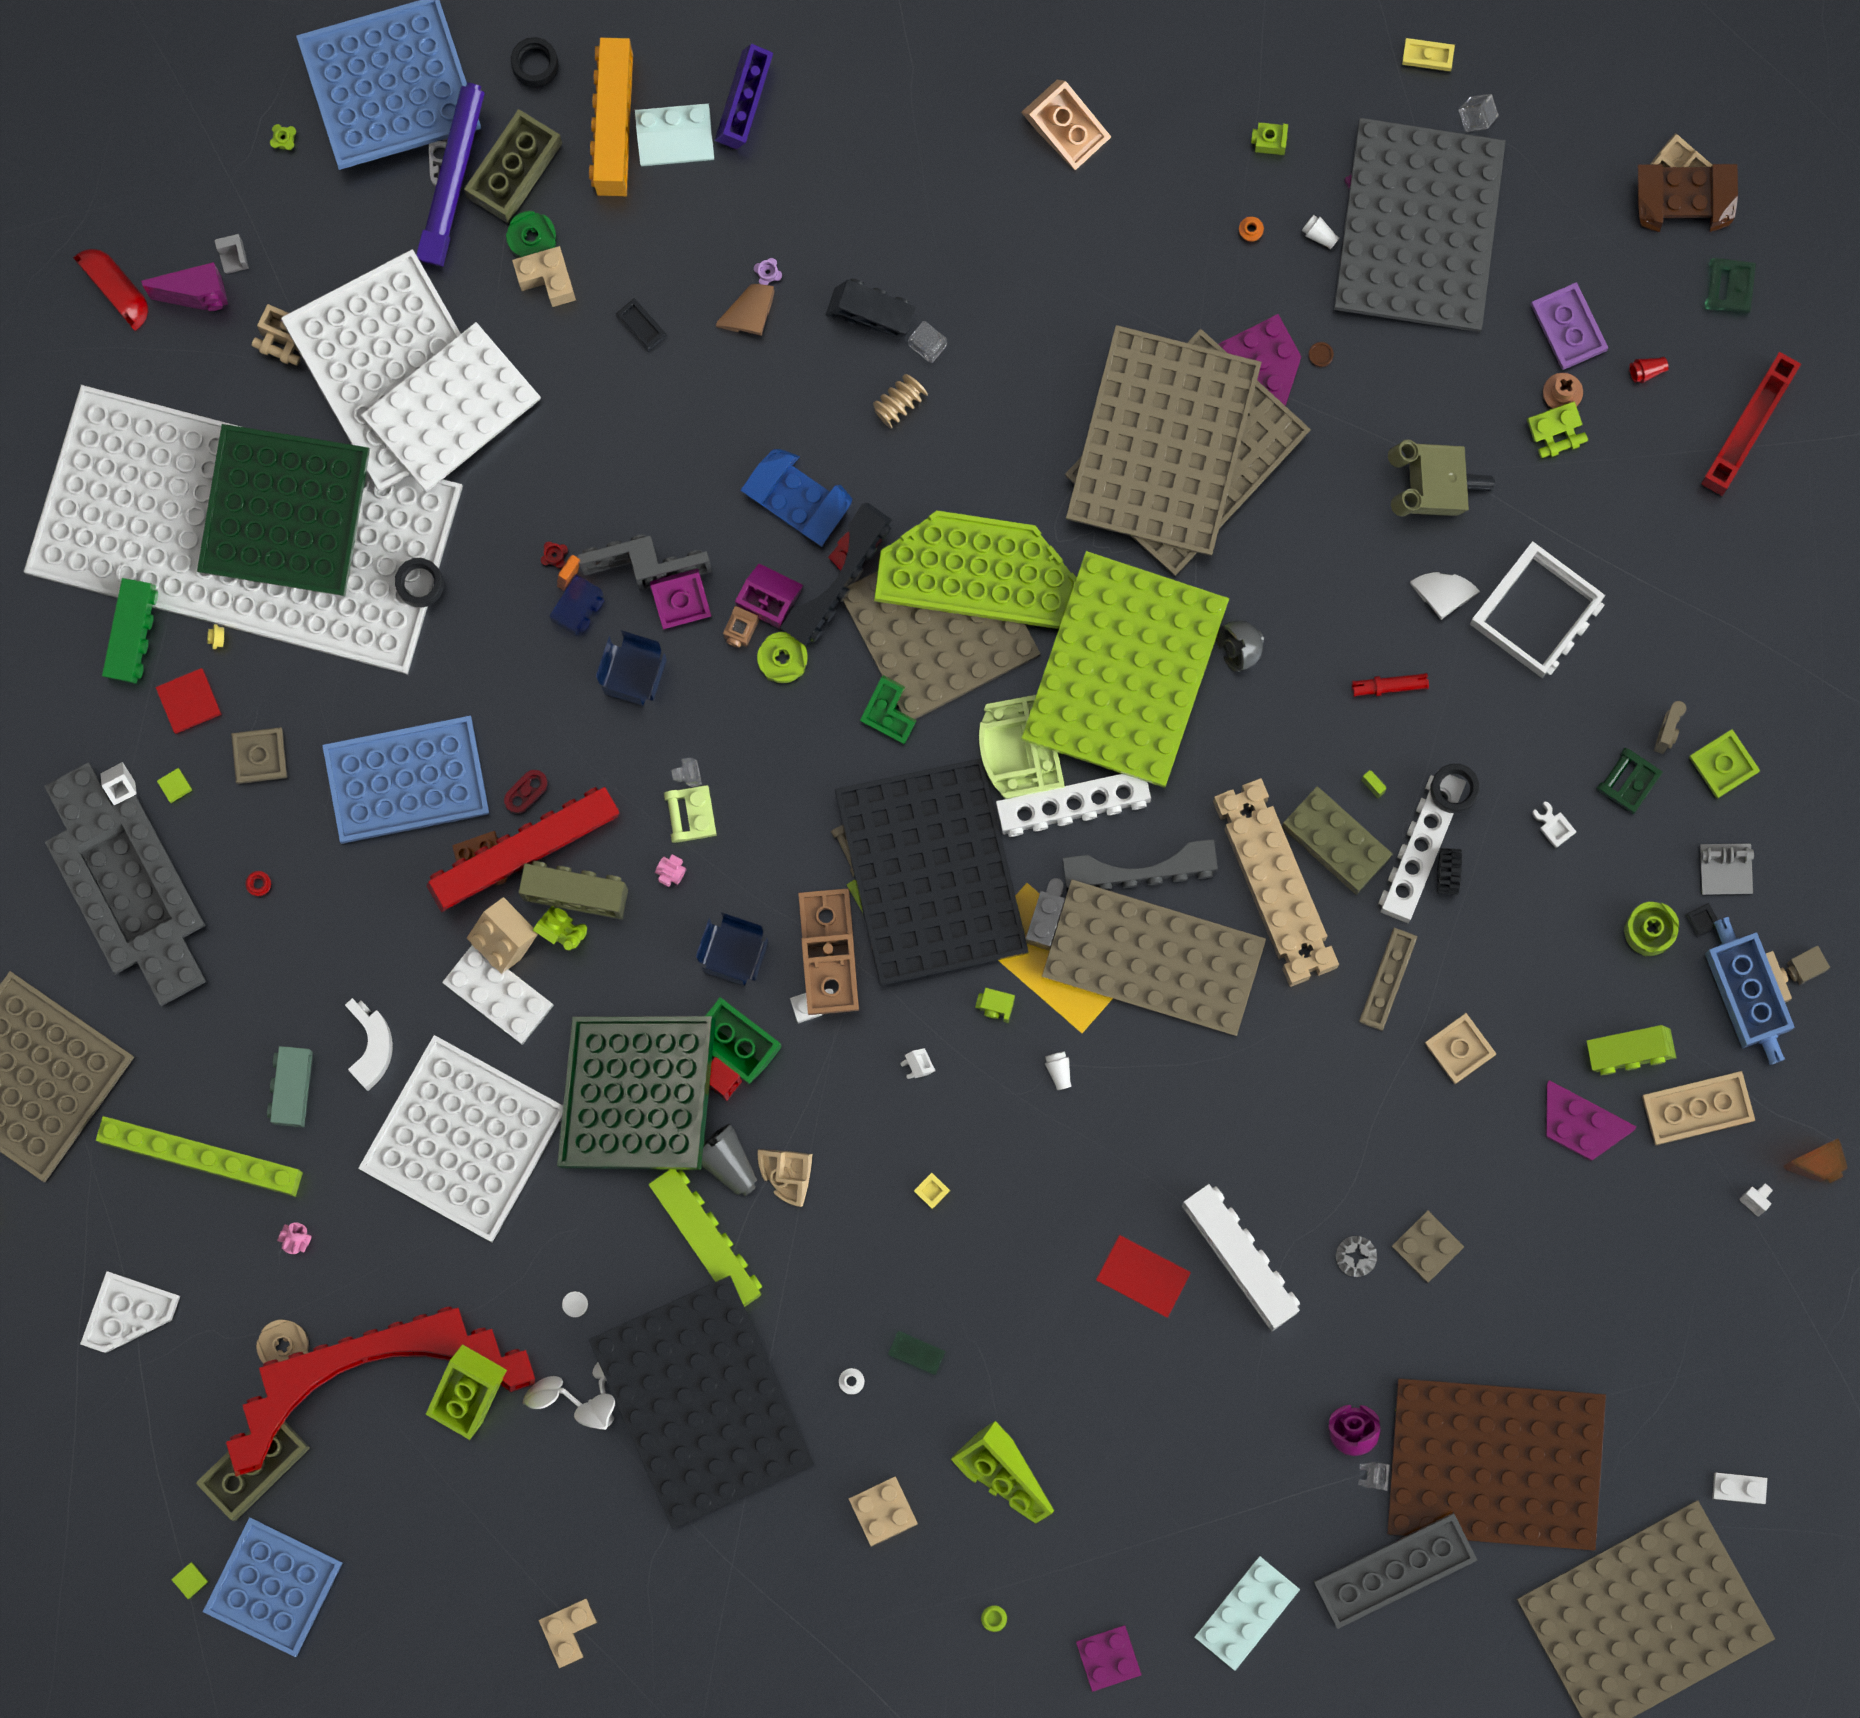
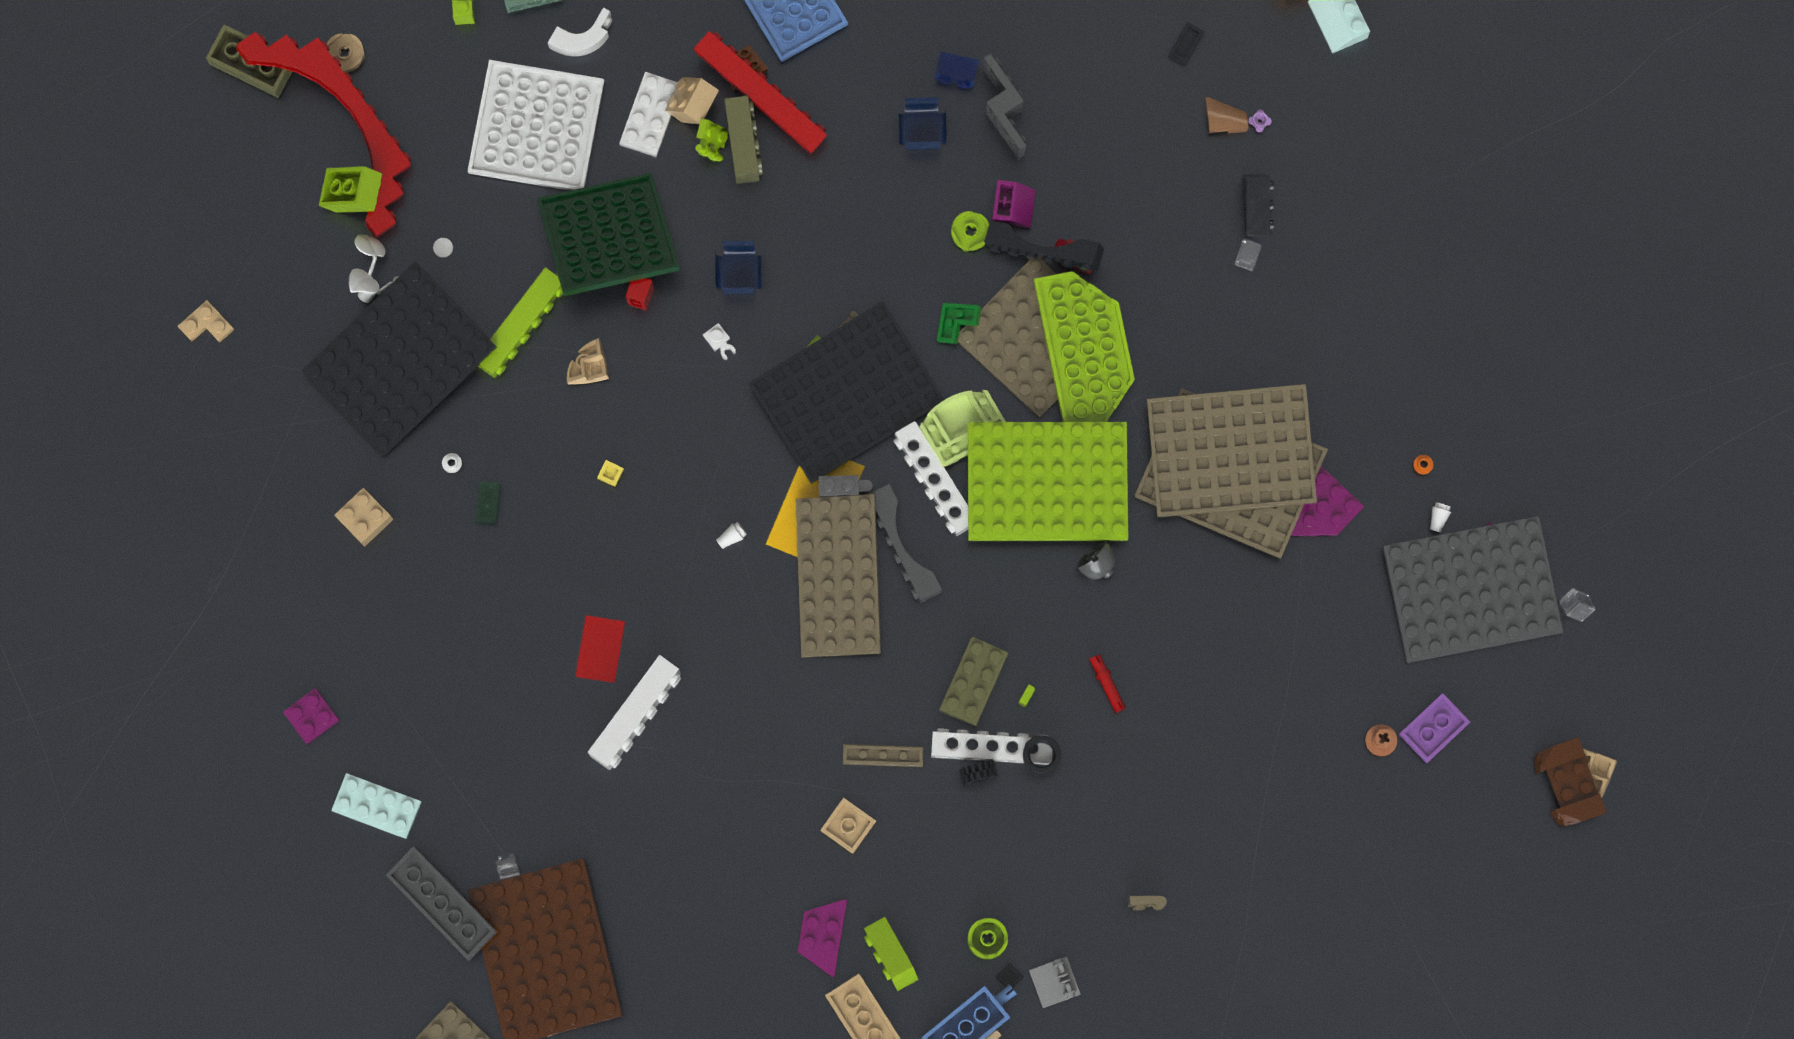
camera: 65 degrees right, 0 degrees up
lime tile [171,1562,209,1599] -> none
medium blue plate [203,1517,343,1657] -> none
bright pink gear [277,1223,312,1254] -> none
dark red plate [504,770,548,814] -> none
red plate [541,541,568,568] -> none
orange tile [557,555,580,591] -> none
magenta plate [650,568,711,629] -> none
bright pink gear [655,854,686,887] -> none
yellowish green plate [664,785,717,843] -> none
clear tile [671,757,702,787] -> none
dark grey cone [702,1124,757,1196] -> none
green slope [706,997,782,1084] -> none
dark purple brick [714,44,773,149] -> none
medium nougat window [723,606,759,648] -> none
blue piece [741,449,852,547] -> none
medium nougat bracket [798,888,859,1015] -> none
tan piece [873,374,928,429] -> none
white tile [901,1048,935,1079] -> none
lime wedge [951,1421,1054,1524] -> none
lime brick [975,988,1015,1023] -> none
lime plate [981,1606,1007,1632] -> none
light nougat slope [1021,79,1111,170] -> none
tan brick [1213,778,1339,987] -> none
lime brick [1251,123,1288,155] -> none
reddish brown piece [1308,342,1334,367] -> none
magenta cylinder [1328,1405,1380,1456] -> none
light grey gear [1336,1236,1377,1277] -> none
olive piece [1388,440,1495,517] -> none
dark tan plate [1391,1211,1464,1283] -> none
light yellow plate [1402,38,1455,71] -> none
white brick [1410,572,1480,620] -> none
white window [1470,541,1605,678] -> none
lime plate [1526,401,1588,458] -> none
white plate [1532,801,1576,849] -> none
dark green plate [1596,748,1663,814] -> none
red cone [1629,357,1669,383] -> none
lime plate [1689,729,1760,799] -> none
red arch [1701,352,1801,496] -> none
clear green plate [1705,258,1756,313] -> none

